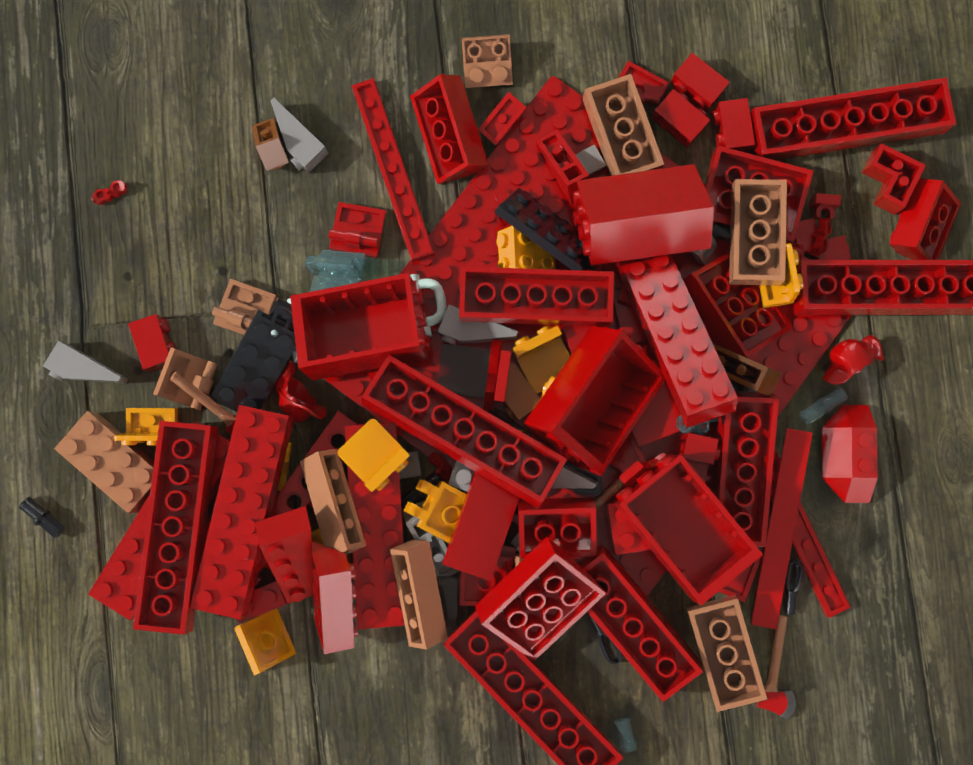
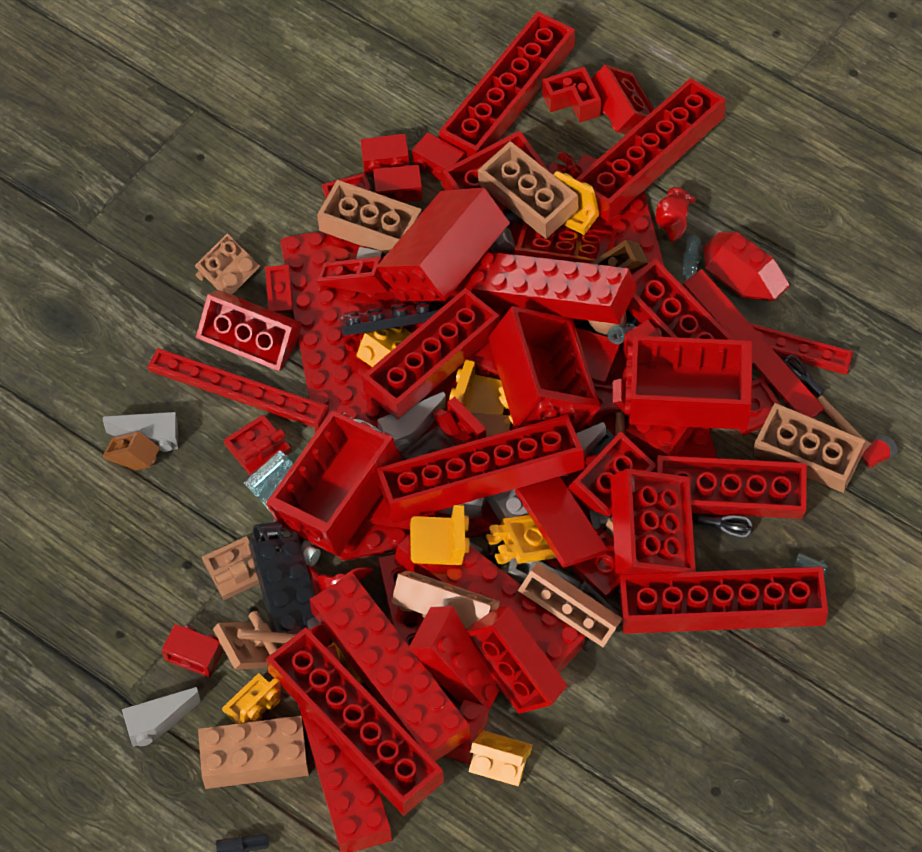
camera: 50 degrees left, 25 degrees down
red piece [91,180,128,206] -> none
red tile [809,193,841,220] -> none

